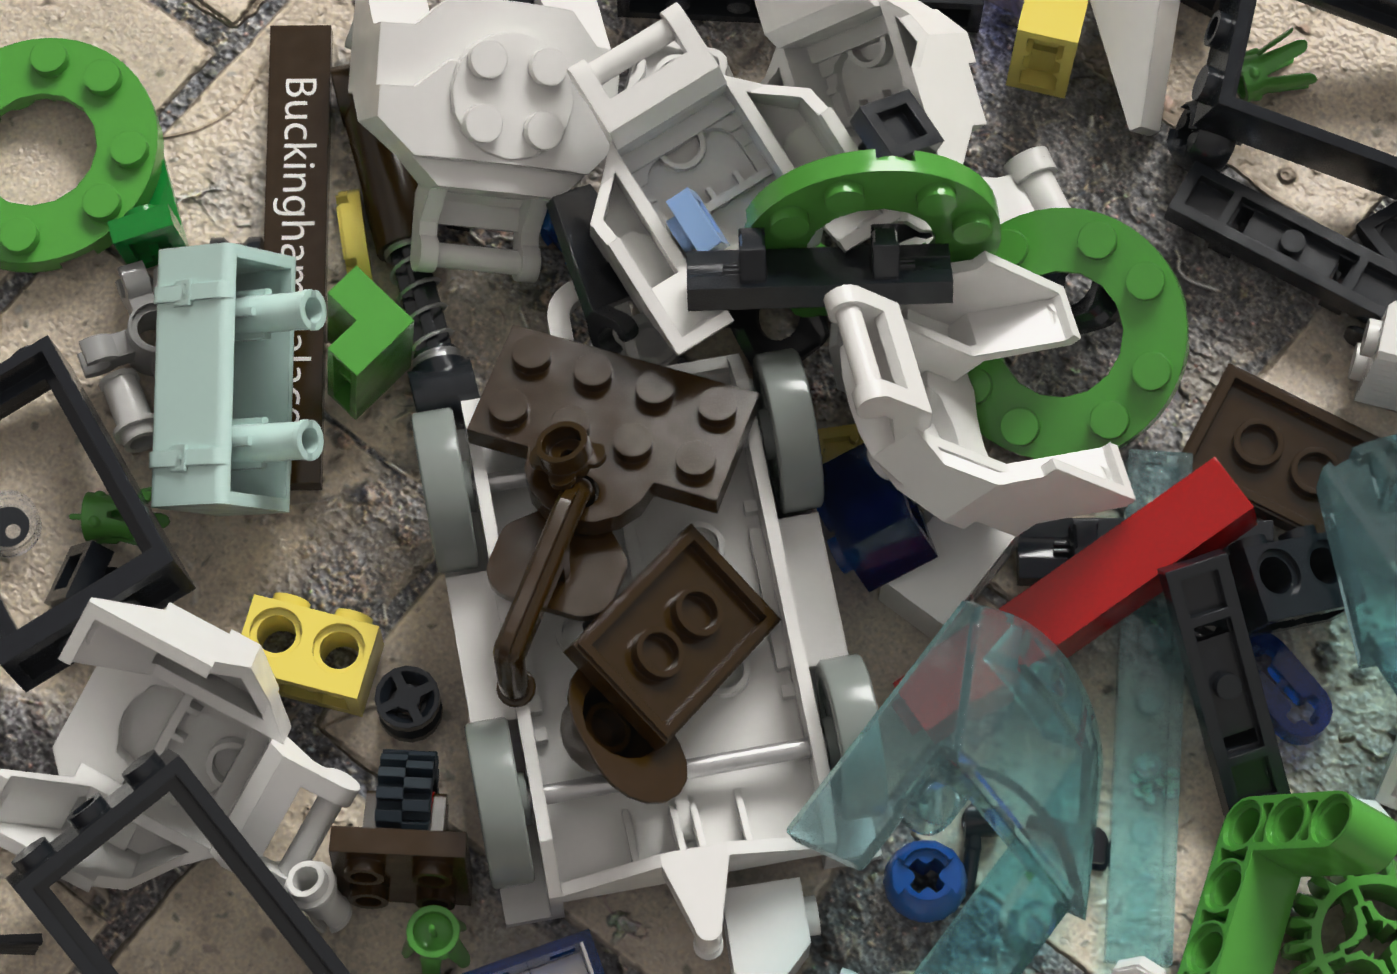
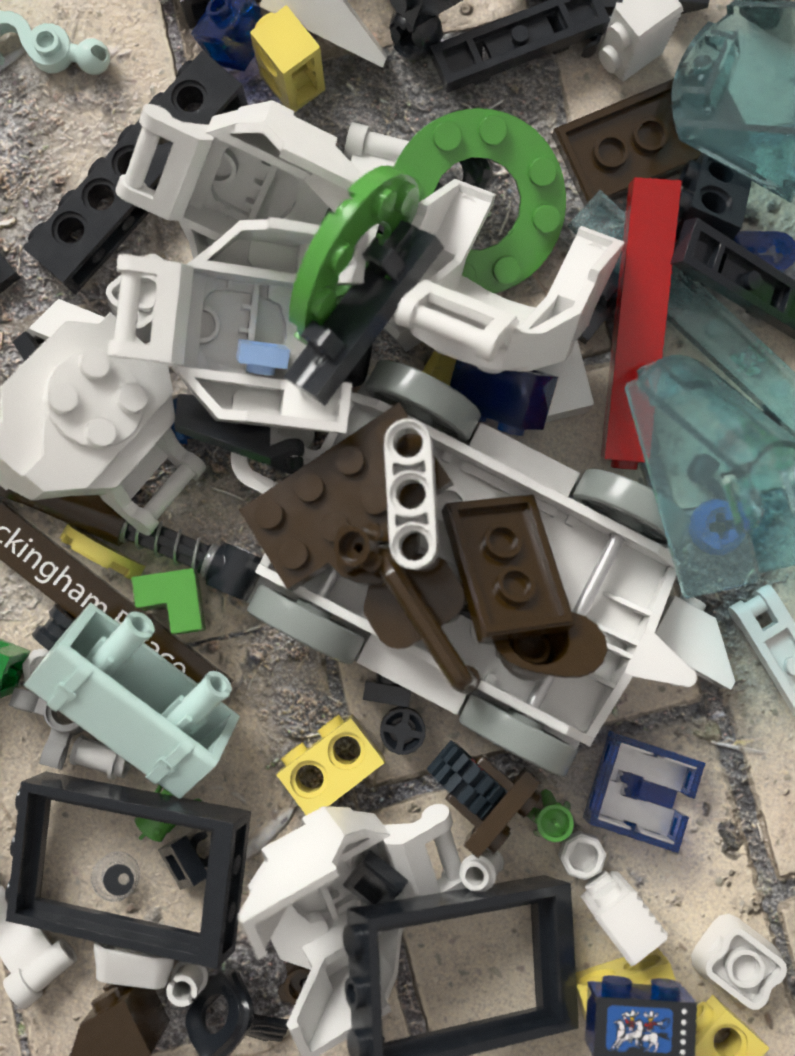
camera: 55 degrees left, 15 degrees up
black tile [850,89,945,161] -> none
none -> black tile [343,850,408,905]
none -> black plate [363,673,411,707]
none -> white beam [384,419,439,570]

